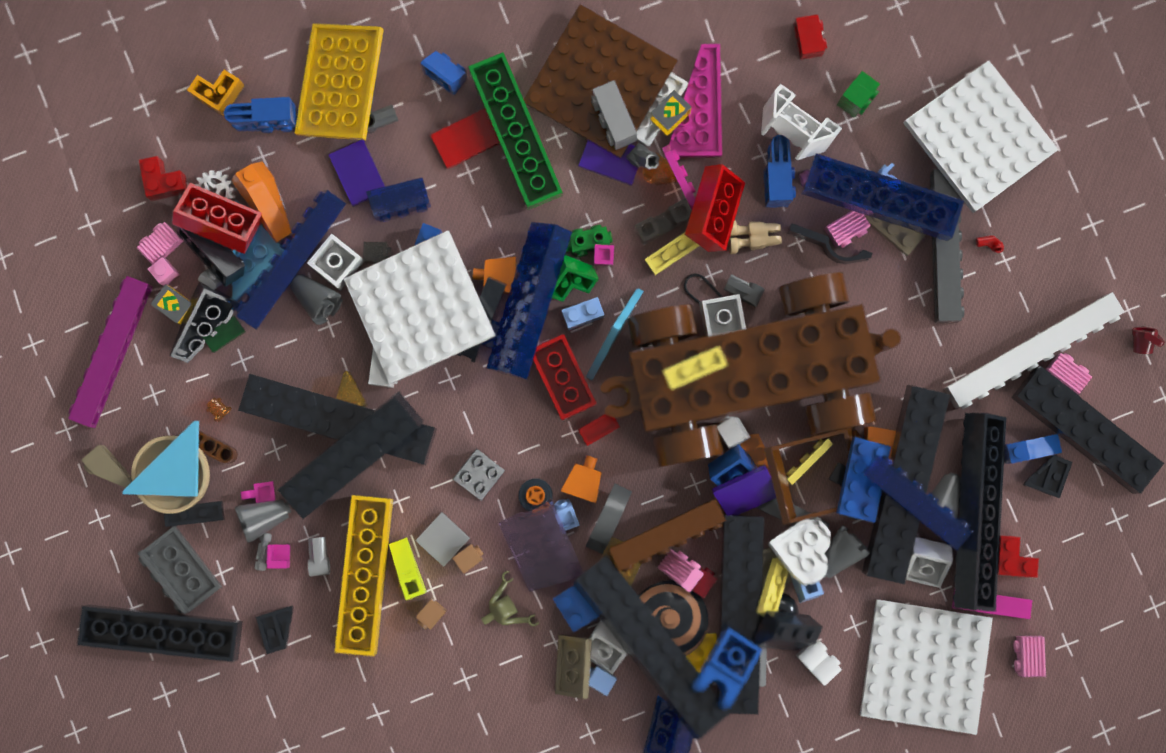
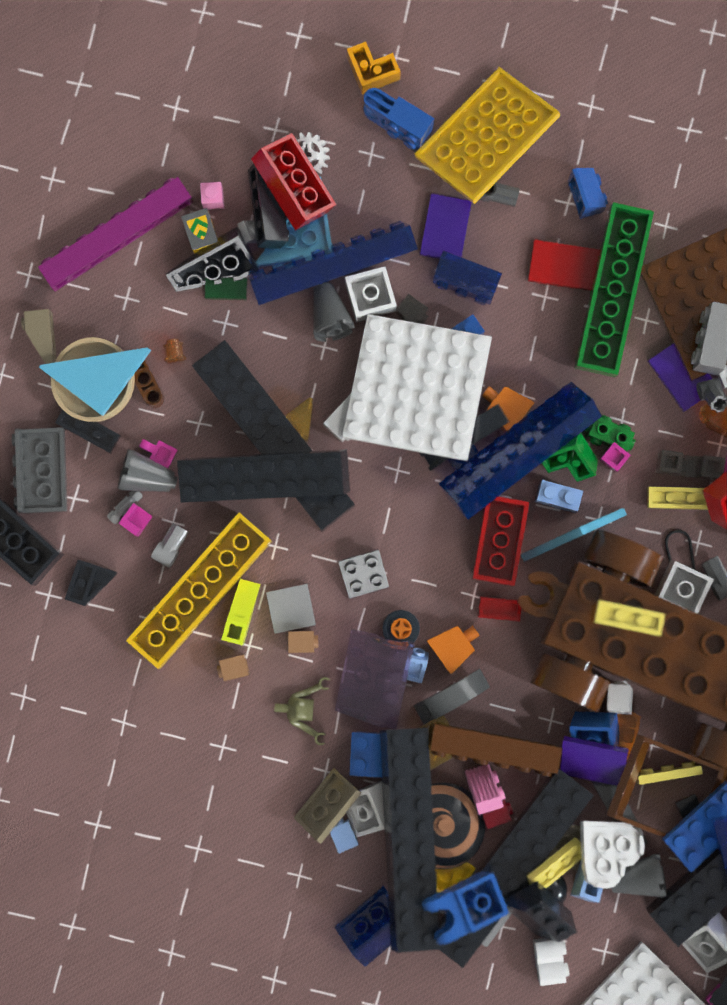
camera: 35 degrees right, 0 degrees up
bright pink brick [137,222,183,265] -> none
red brick [139,156,188,201] -> none
orange wedge [231,161,292,243] -> none

